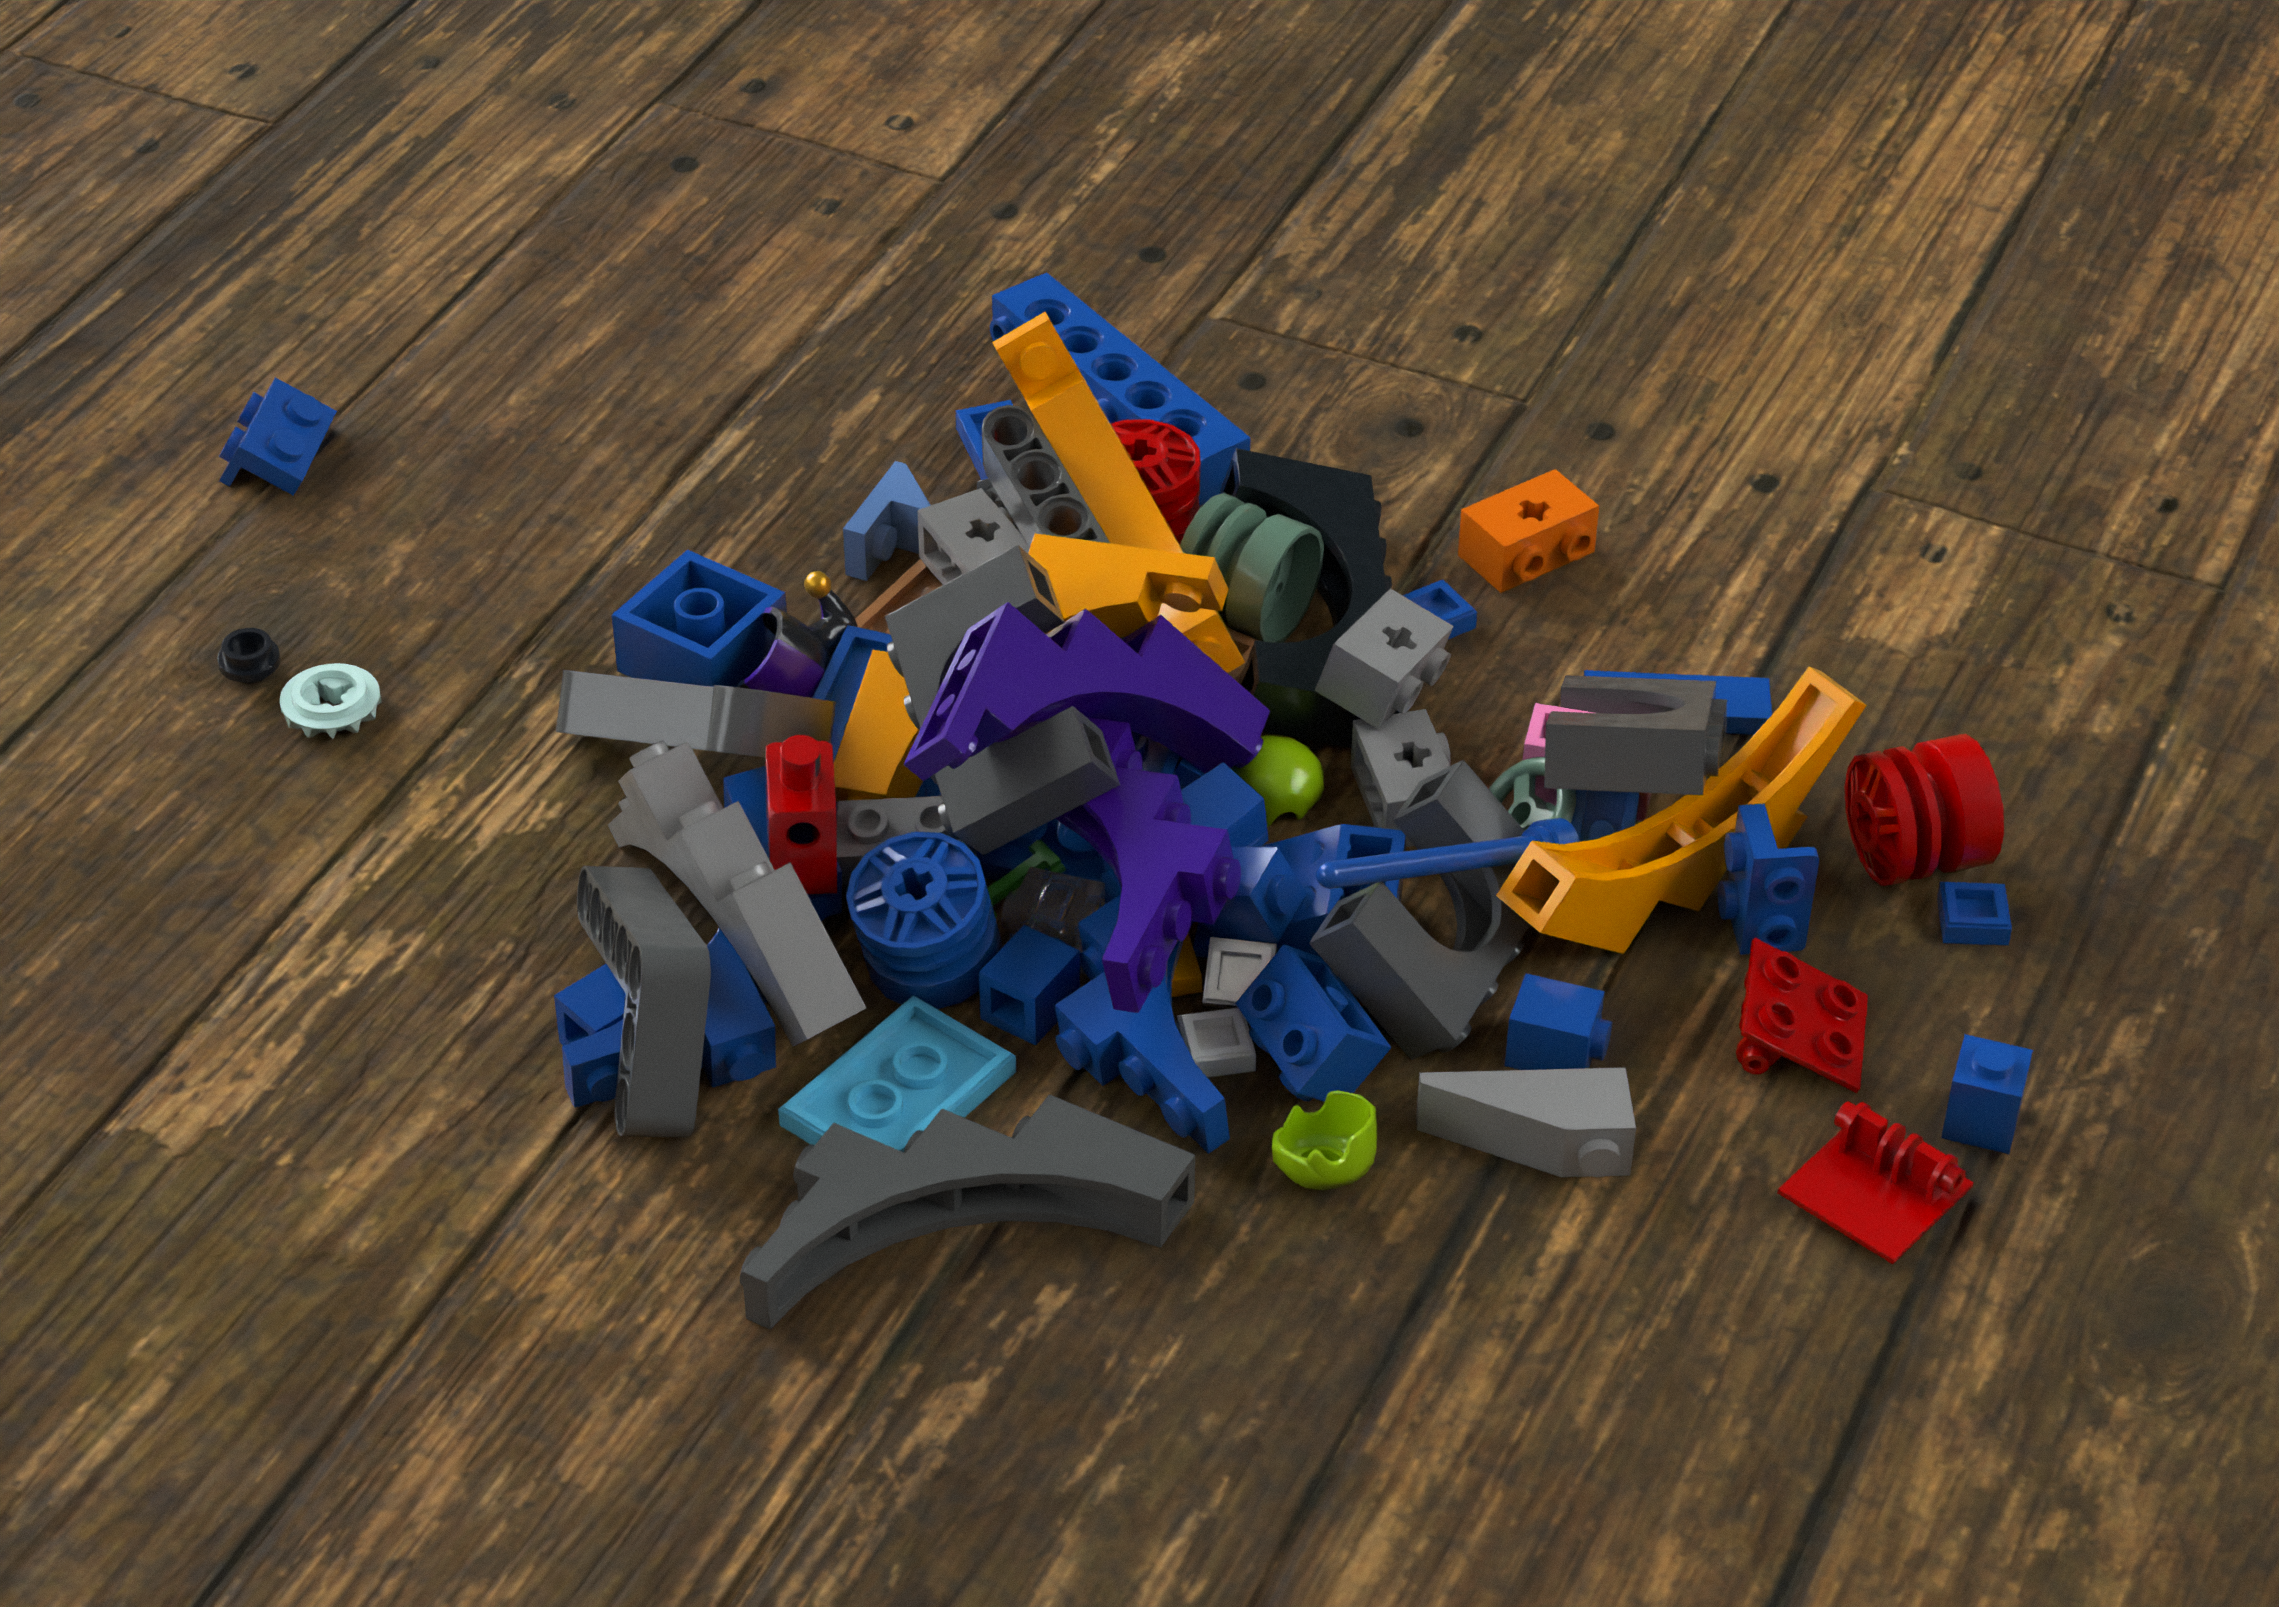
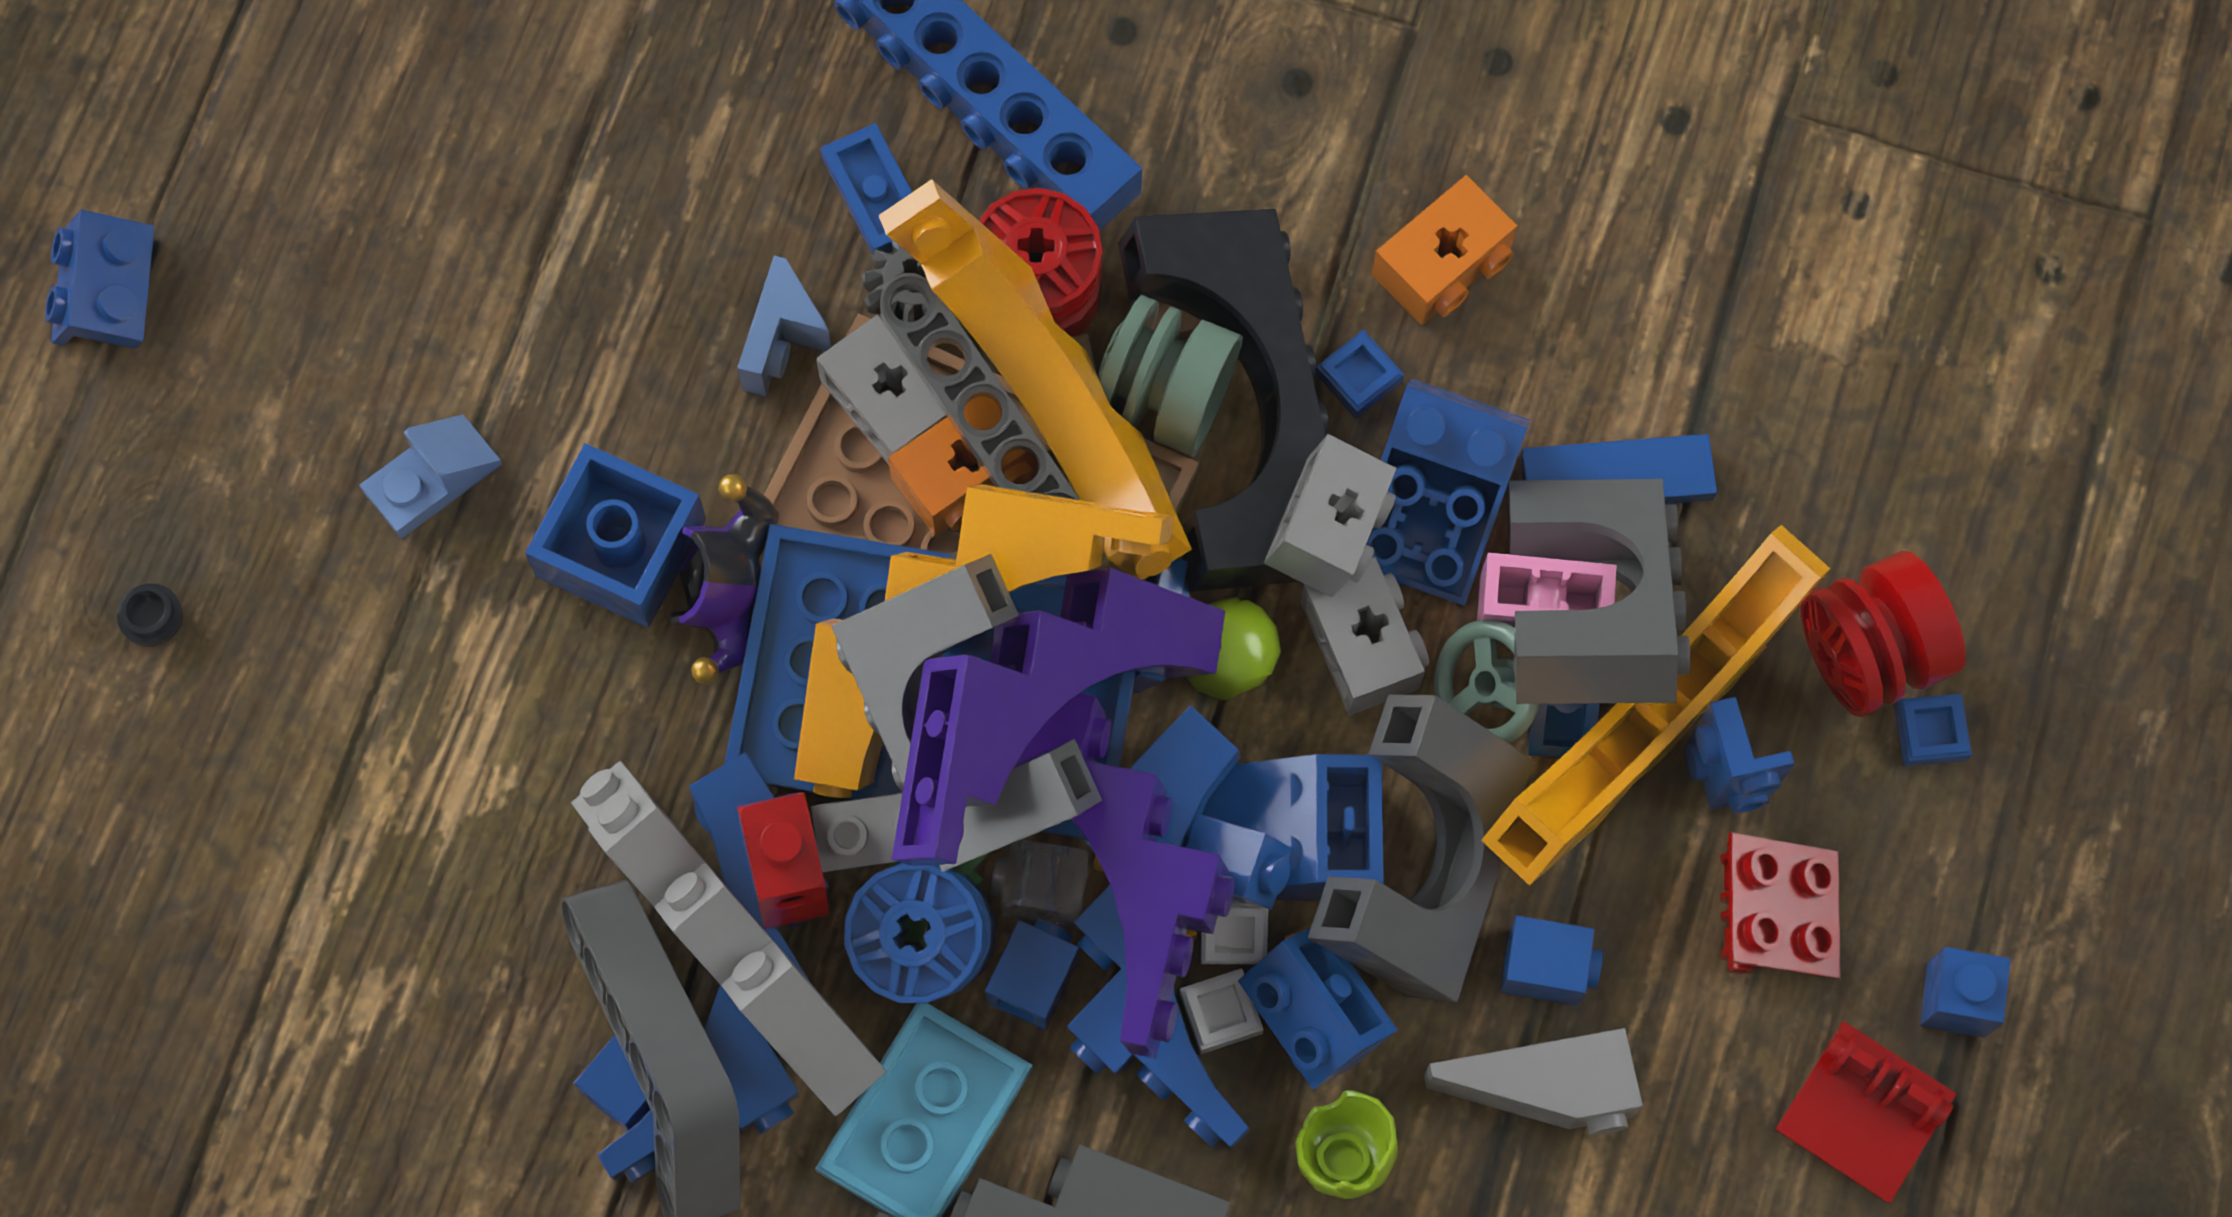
camera: 10 degrees left, 30 degrees up
light aqua gear [280,663,382,739] -> none
beam [556,670,836,758] -> none
blue piece [1316,818,1579,889] -> none
none -> medium blue slope [359,414,502,539]
none -> blue slope [1366,379,1531,606]

